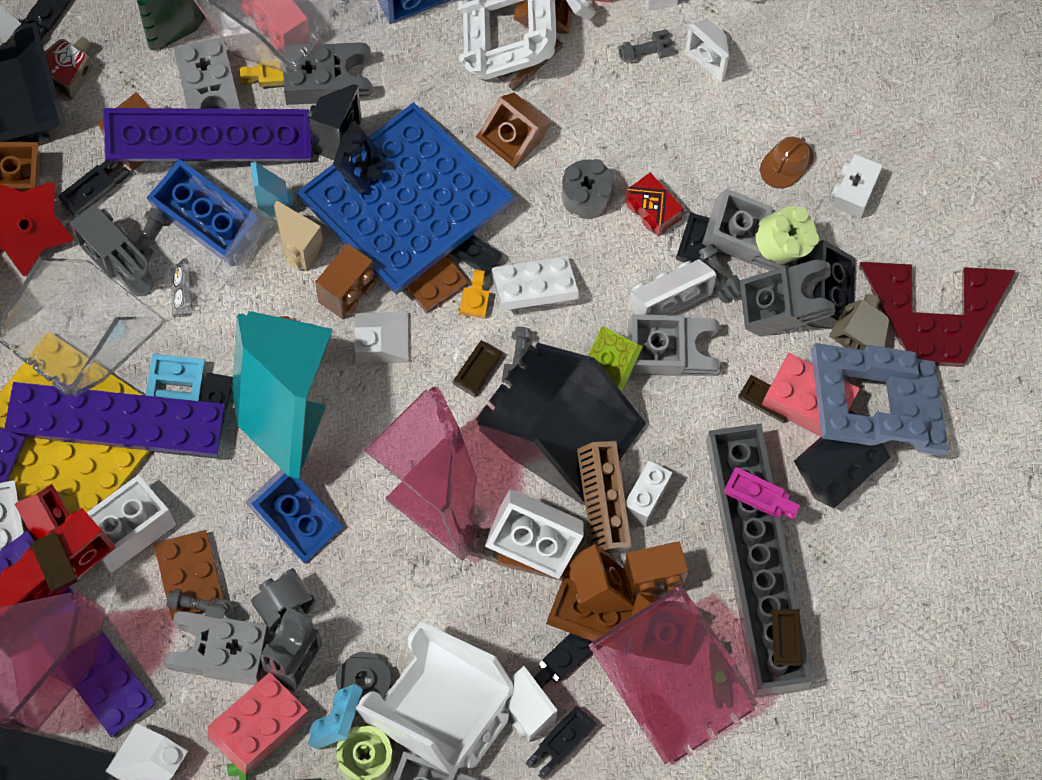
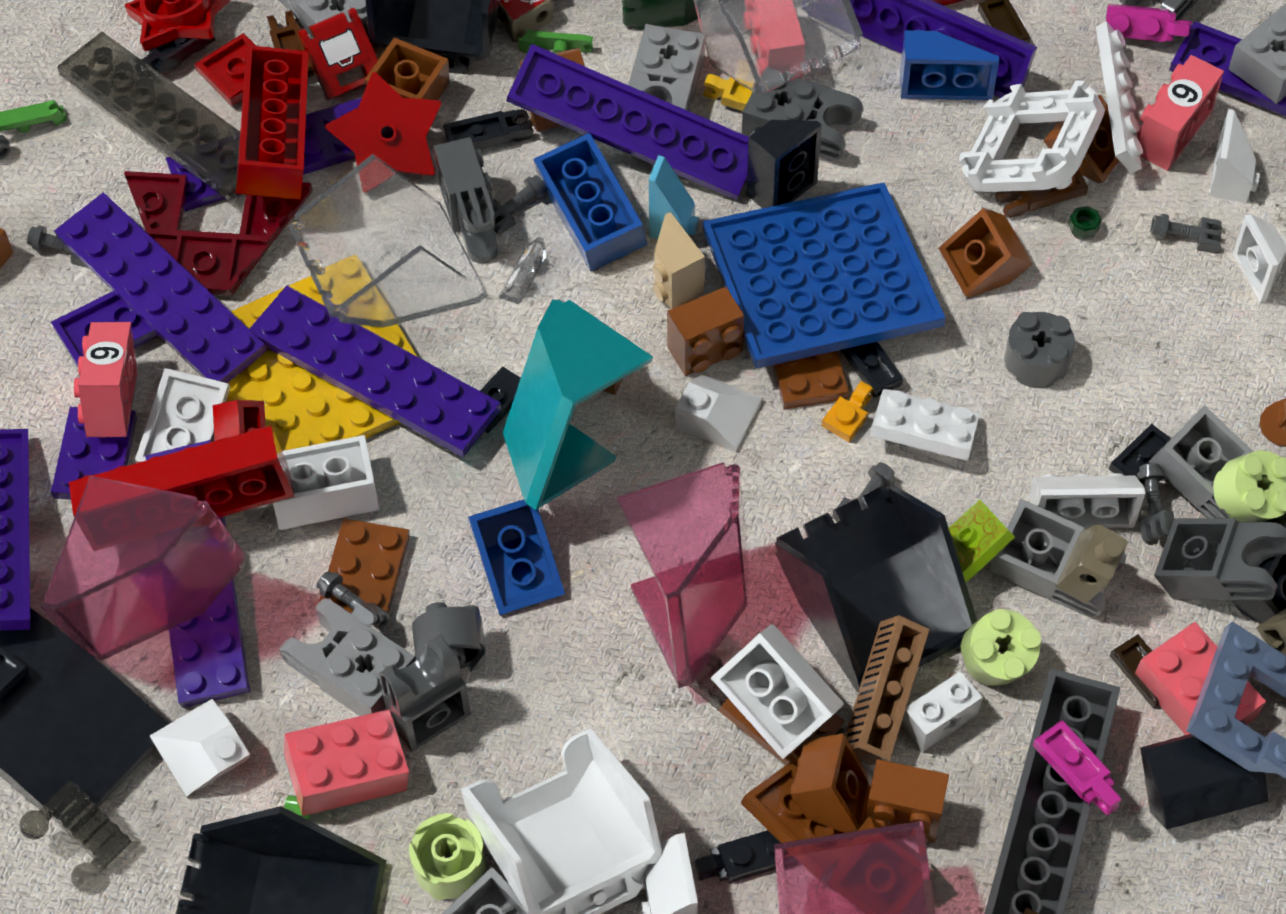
camera: 30 degrees right, 10 degrees down
dark brown tile [30,531,79,594] -> none
medium azure plate [146,354,206,401] -> none
clear panel [213,206,277,287] -> none
medium azure plate [308,684,363,749] -> none
black piece [333,121,387,193] -> none
dark grey plate [336,652,391,704] -> none
dark brown tile [453,340,503,397] -> none
red brick [625,172,684,236] -> none
none -> bright green piece [518,29,593,54]
none -> yellowish green brick [961,609,1041,686]
none -> dark tan torso [1055,524,1128,604]
none -> dark green tile [1068,206,1102,239]

